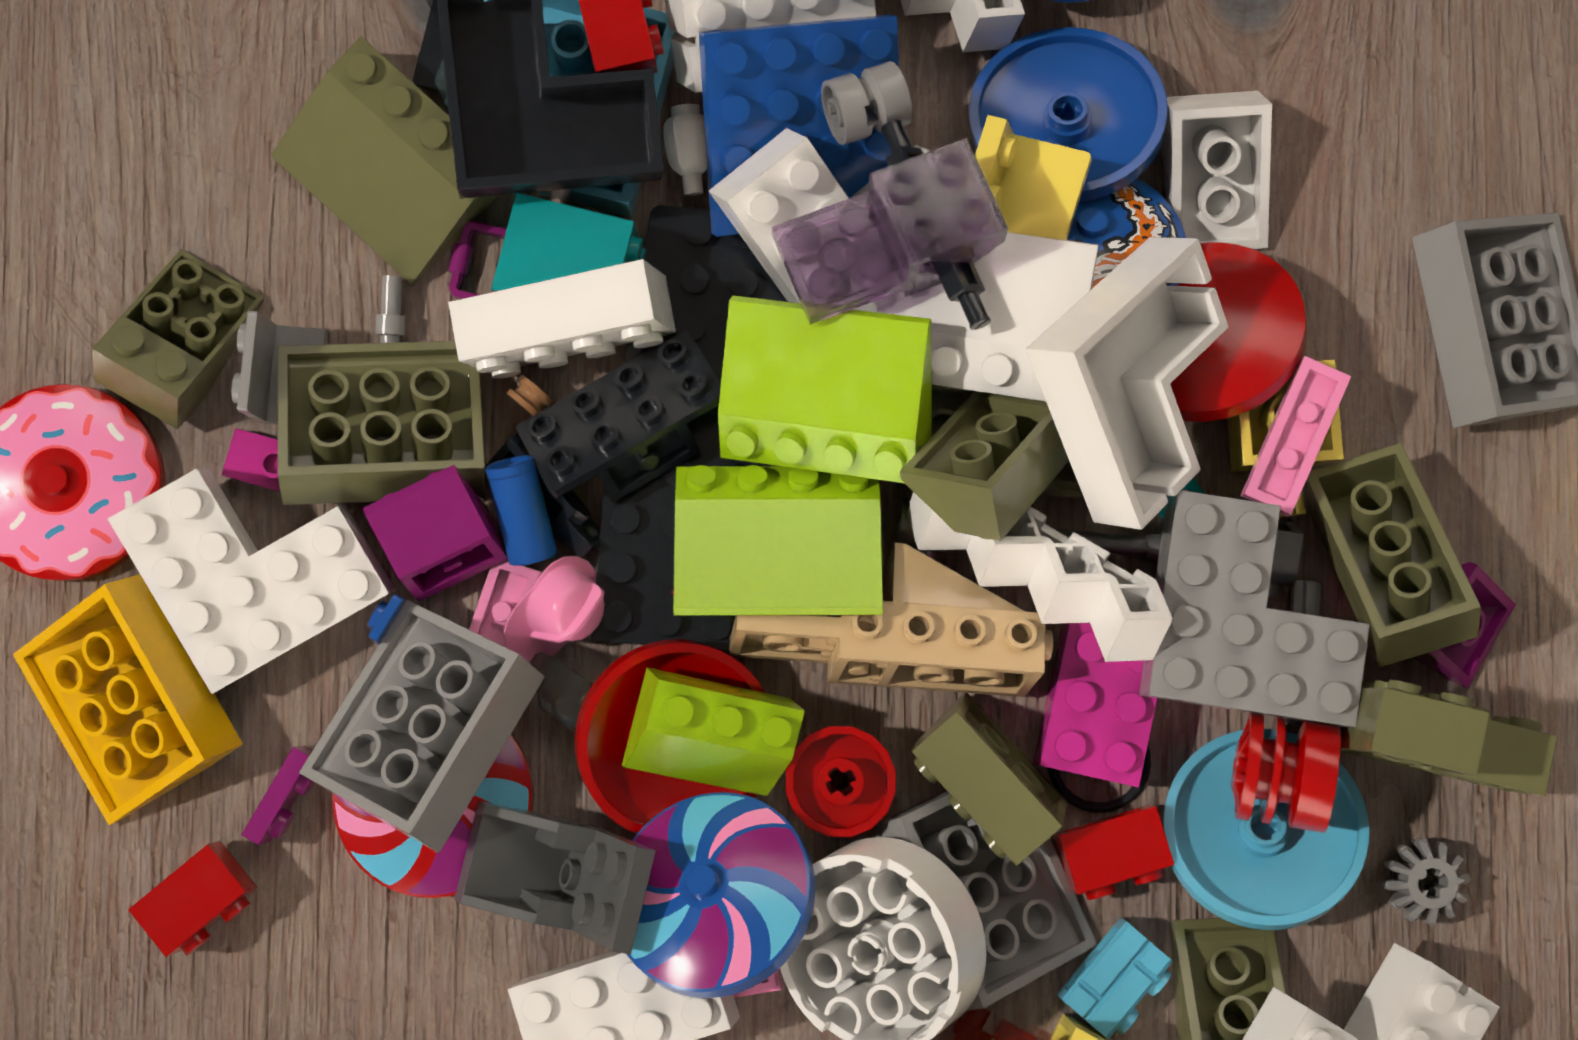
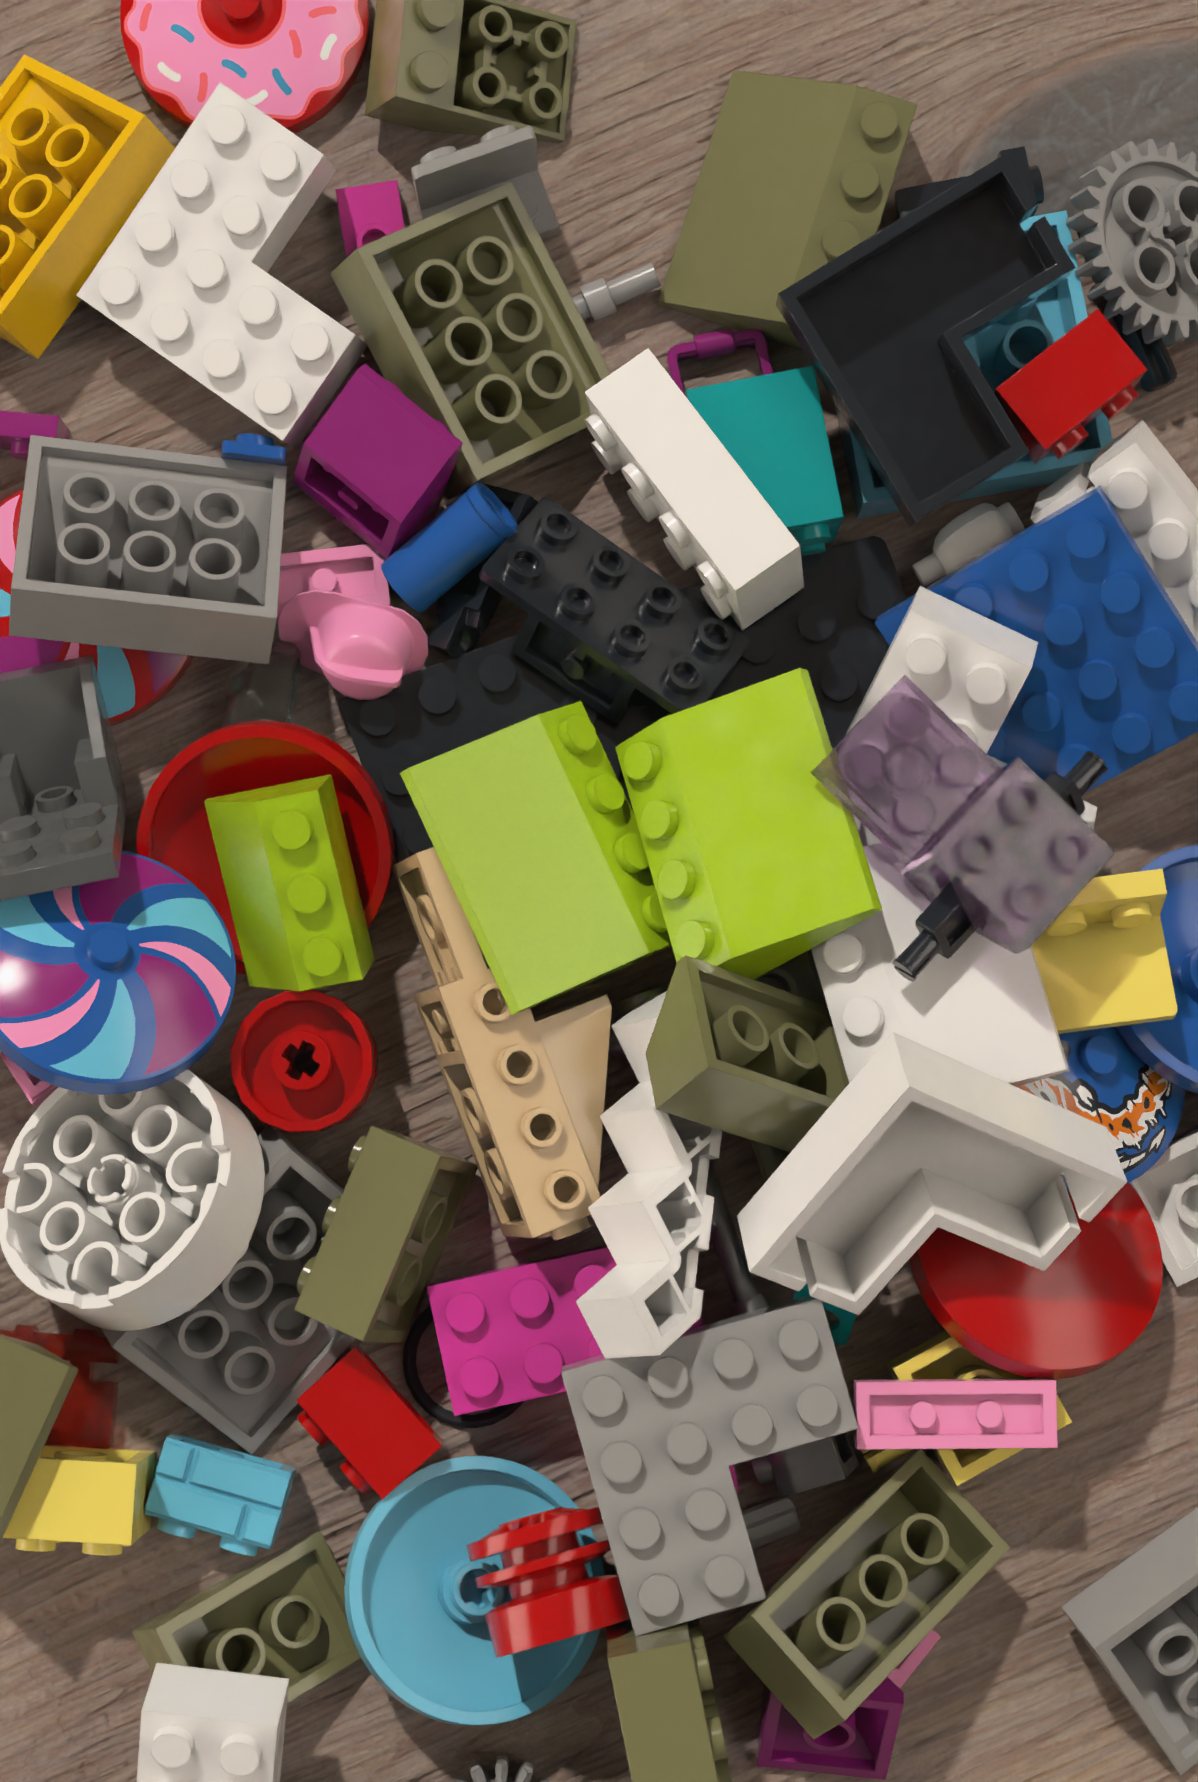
camera: 65 degrees right, 0 degrees up
medium nougat bush [506,375,556,416] -> none
light grey wheel [821,61,912,145] -> none

